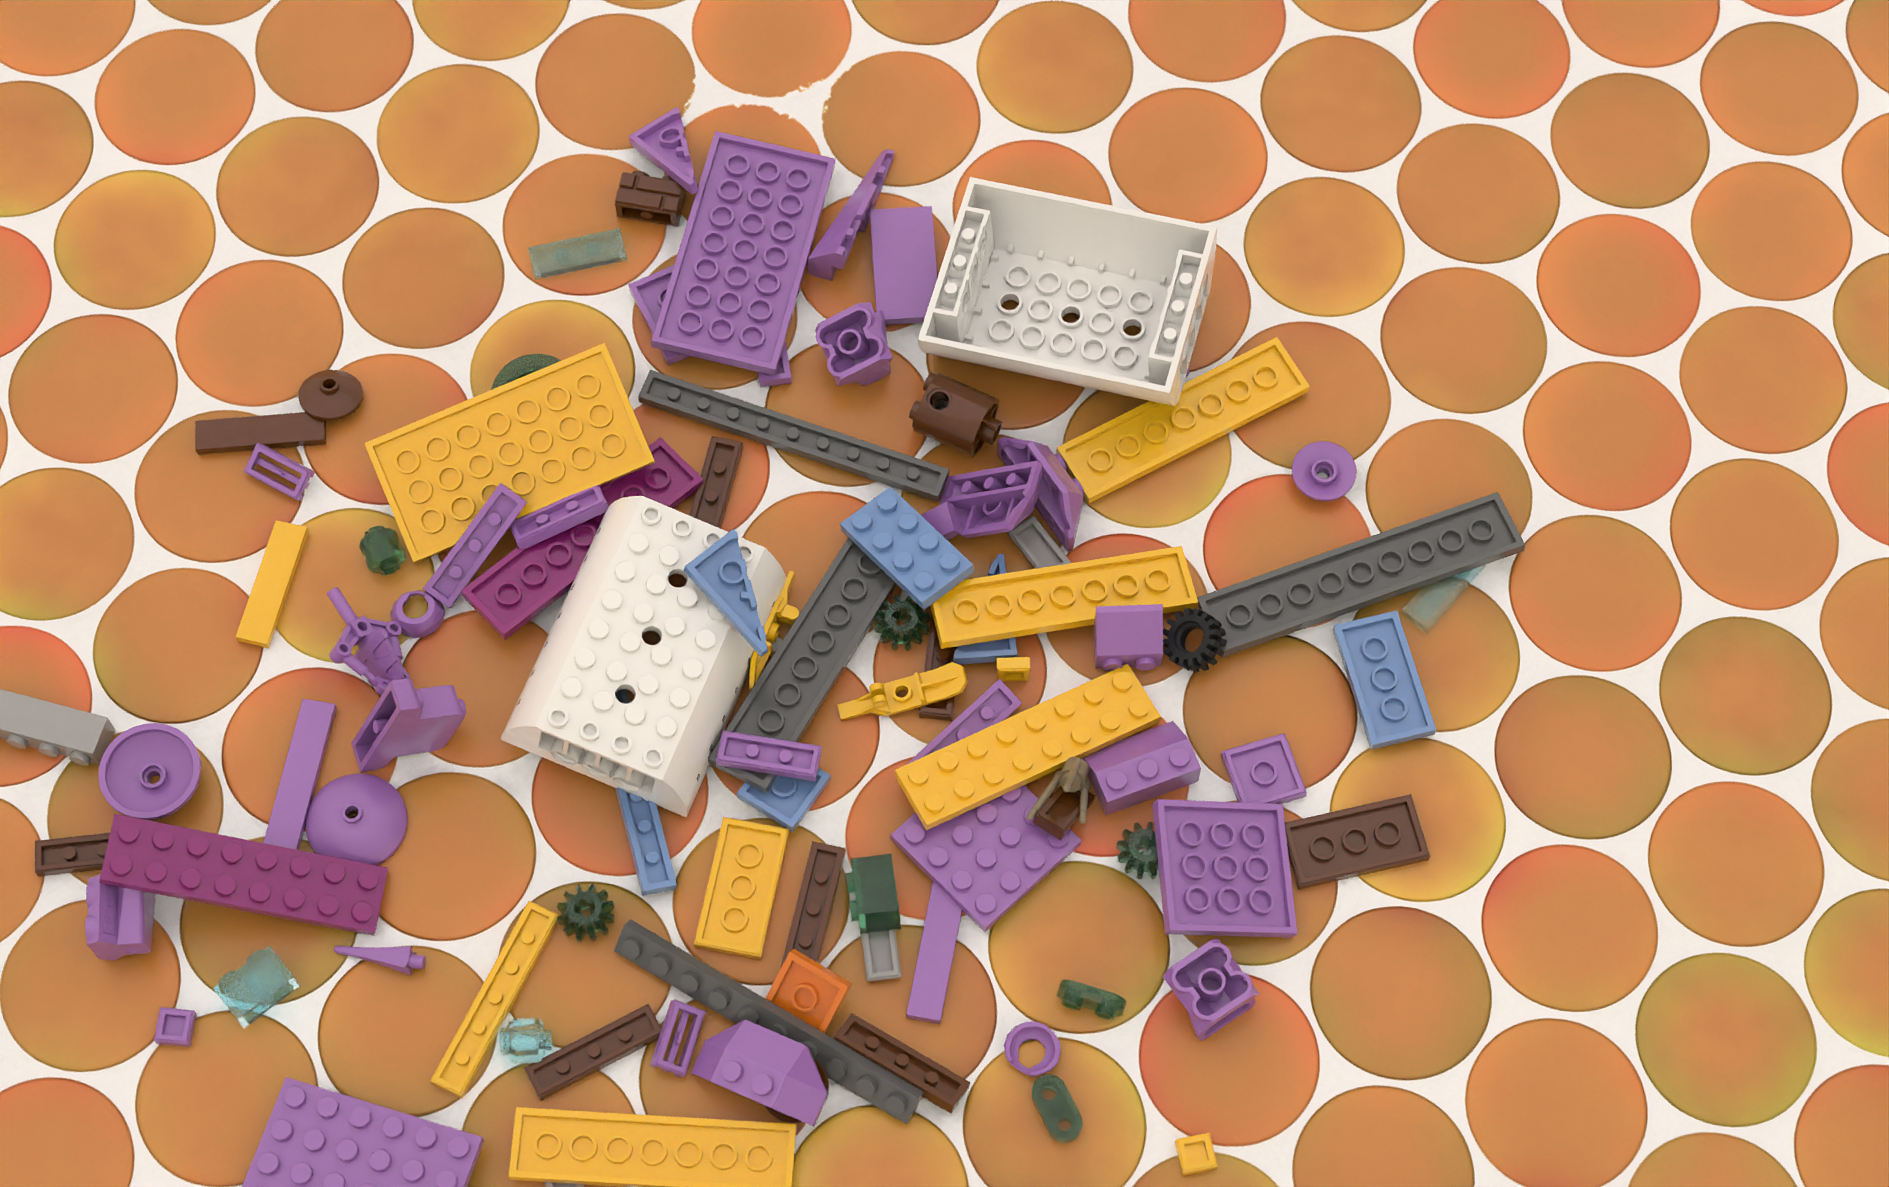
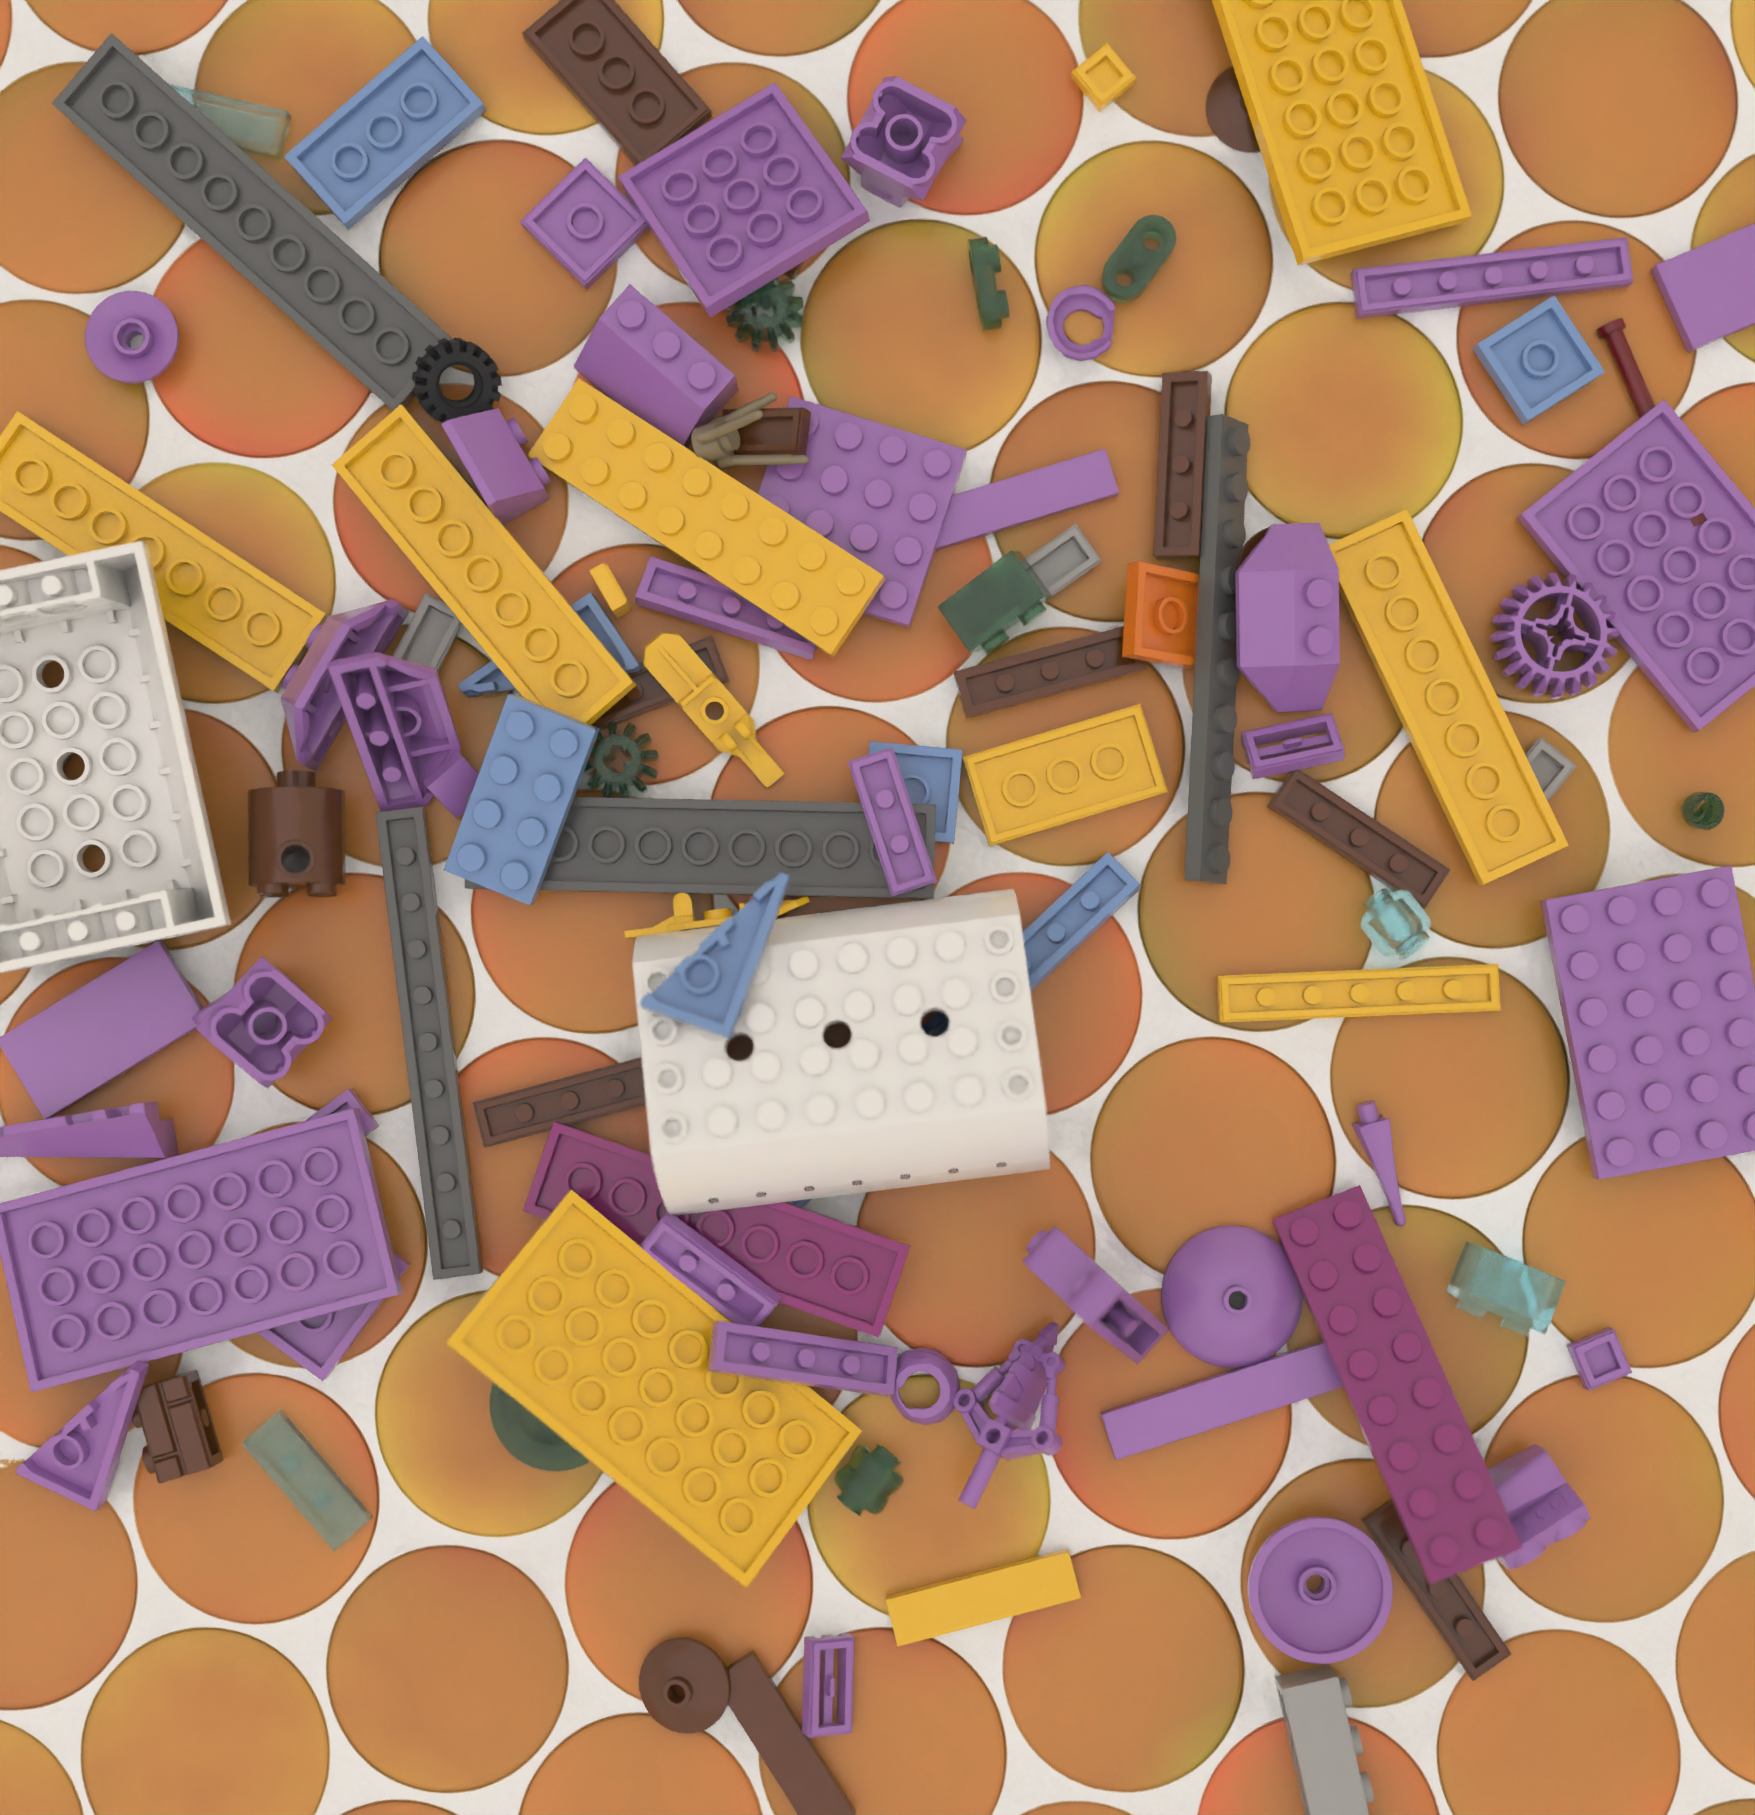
camera: 120 degrees left, 20 degrees up
clear green gear [557,884,615,942] -> none

